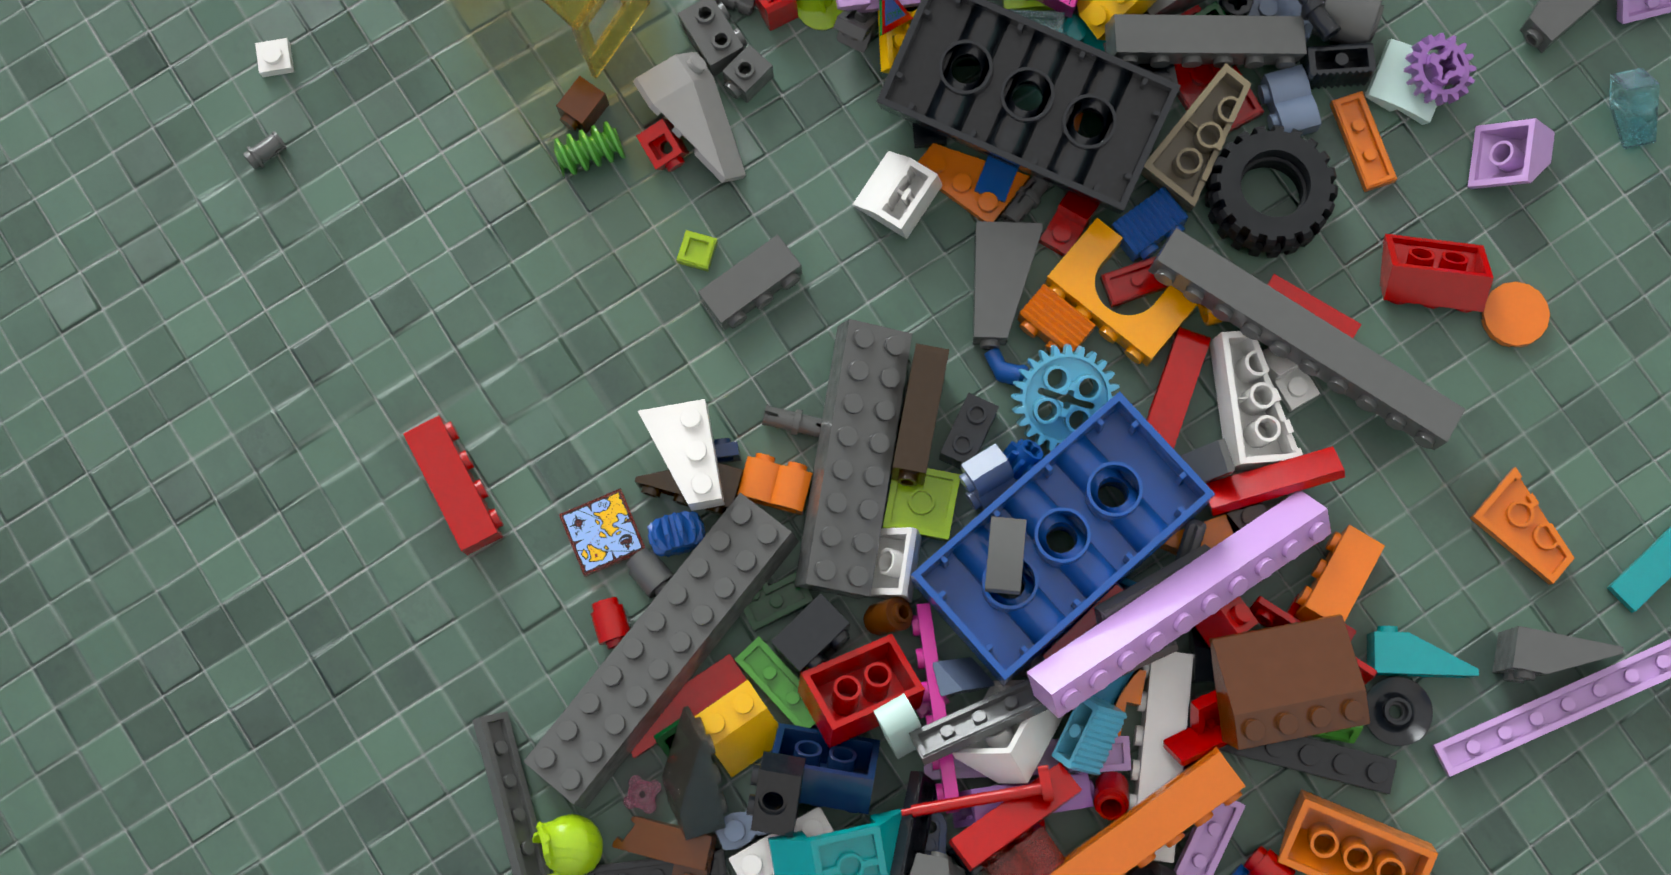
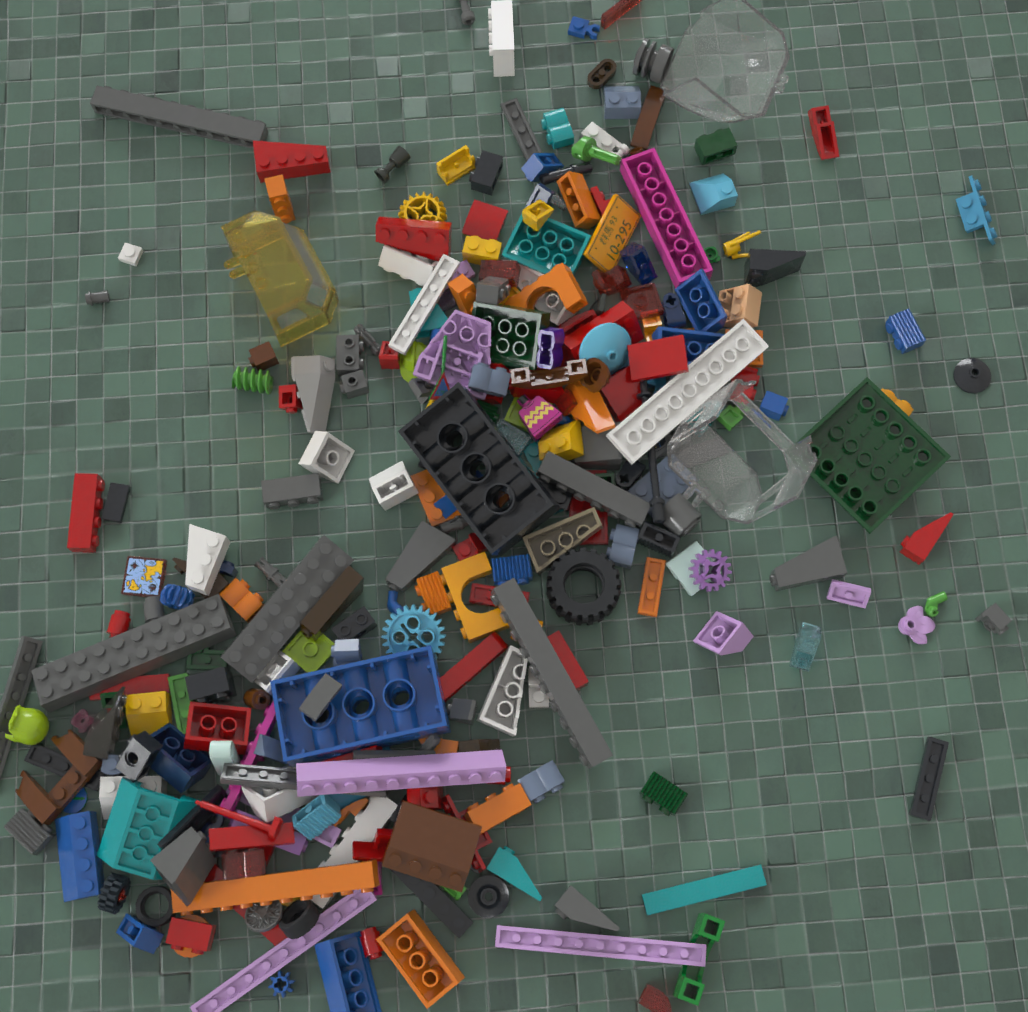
camera: 25 degrees right, 5 degrees down
lime tile [676,230,718,272] -> none
blue gear [1003,439,1044,480] -> none
red brick [1094,771,1129,820] -> none
tile [1206,446,1345,516] -> none
red slope [1380,234,1494,313] -> none
orange wing [1470,467,1575,585] -> none
orange tile [1481,281,1550,347] -> none
none -> black tile [101,482,131,523]
none -> white slope [298,431,355,484]
none -> sand blue brick [518,760,565,804]
none -> dark green brick [640,771,688,817]

